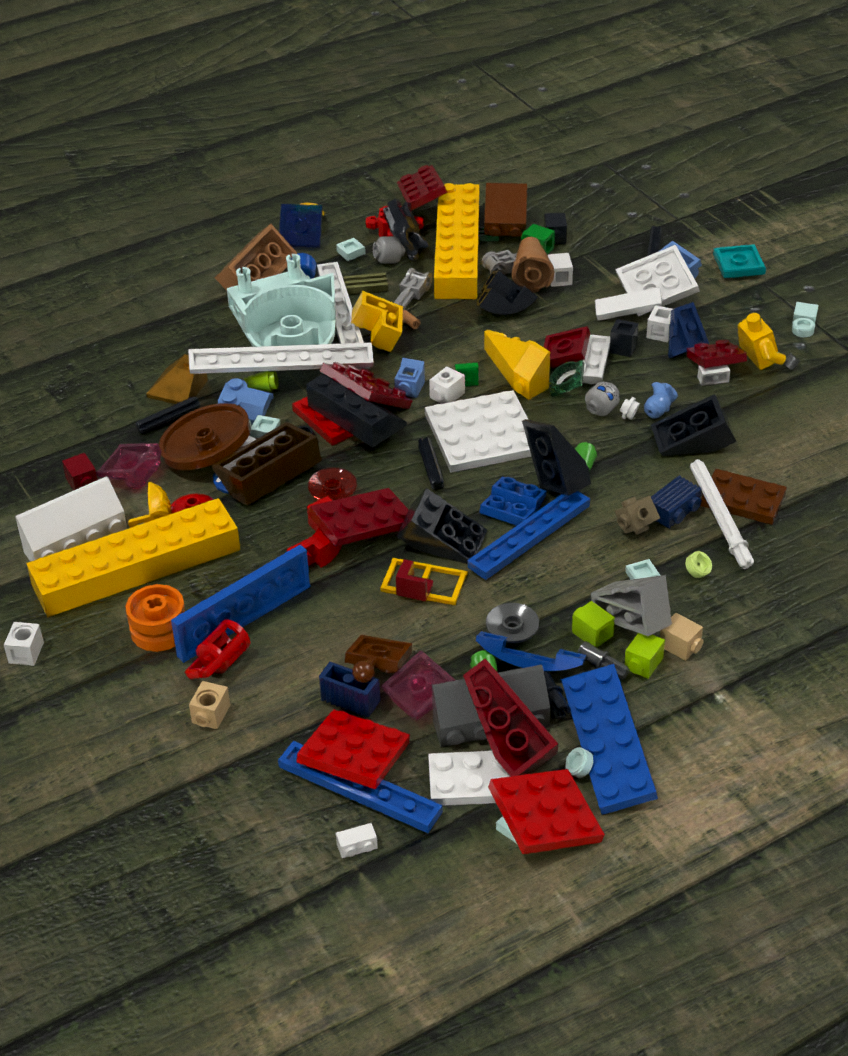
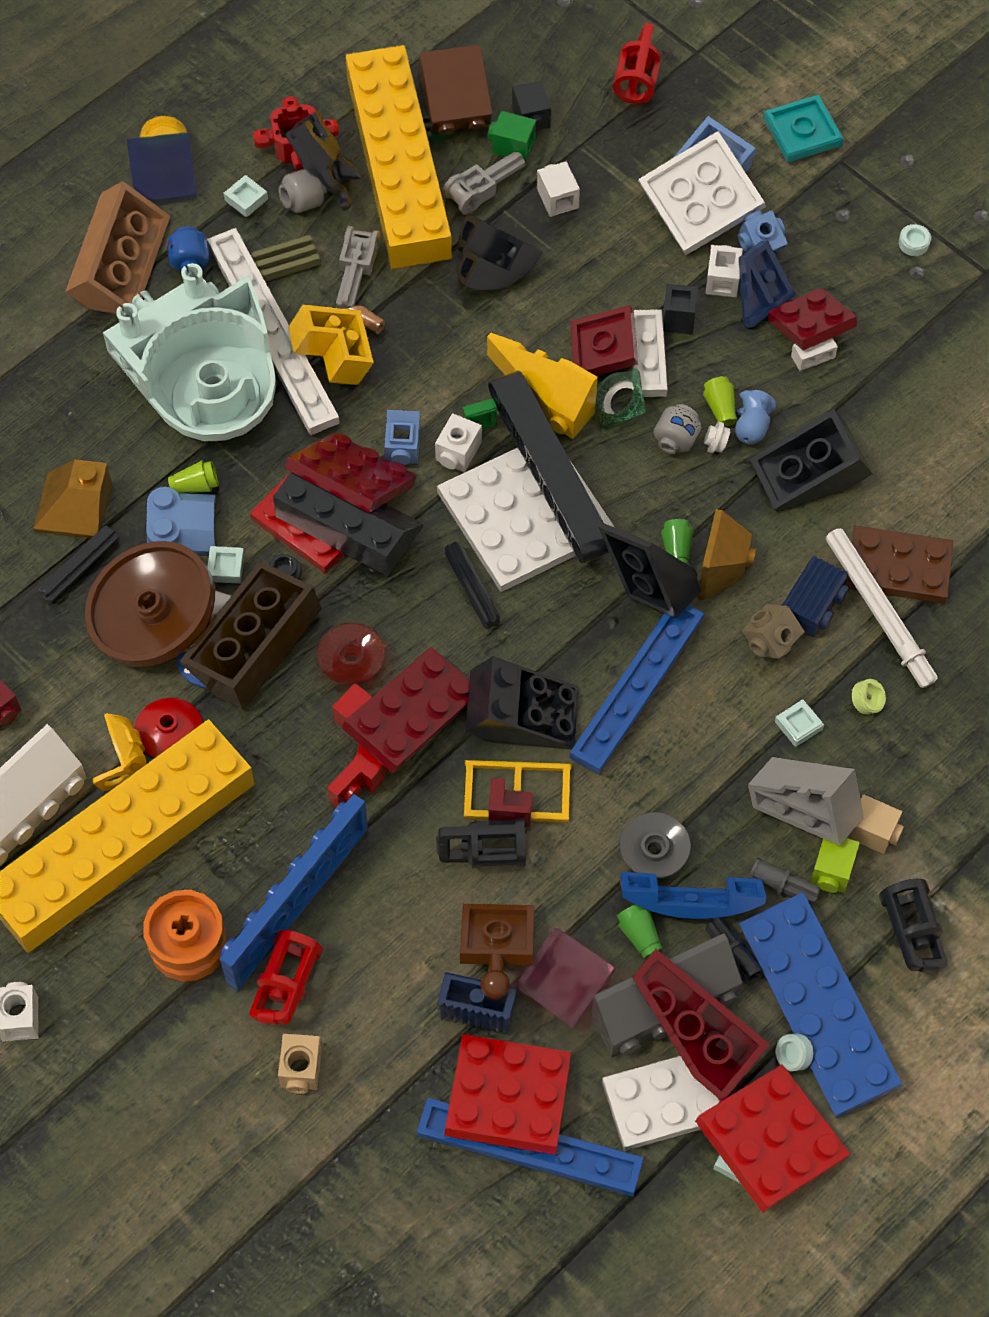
camera: 15 degrees left, 20 degrees up
clear pink slope [96,443,161,489] -> none
white plate [188,343,374,374] -> none
white piece [336,823,378,858] -> none
dark red plate [397,165,448,211] -> none
blue slope [479,476,547,525] -> none
medium nougat cone [511,237,555,293] -> none
lime brick [572,601,615,648] -> none
white tile [595,287,663,321] -> none
black axle [647,225,662,256] -> none
yellow torso [738,313,800,370] -> none
light aqua tile [793,302,819,323] -> none
none -> black piece [436,818,526,868]
none -> black beam [488,370,609,563]
none -> red piece [613,23,661,104]
none -> pearl gold slope [697,509,756,600]
none -> lime cone [703,377,737,427]
none -> medium blue brick [738,210,788,255]
none -> black piece [879,879,948,973]

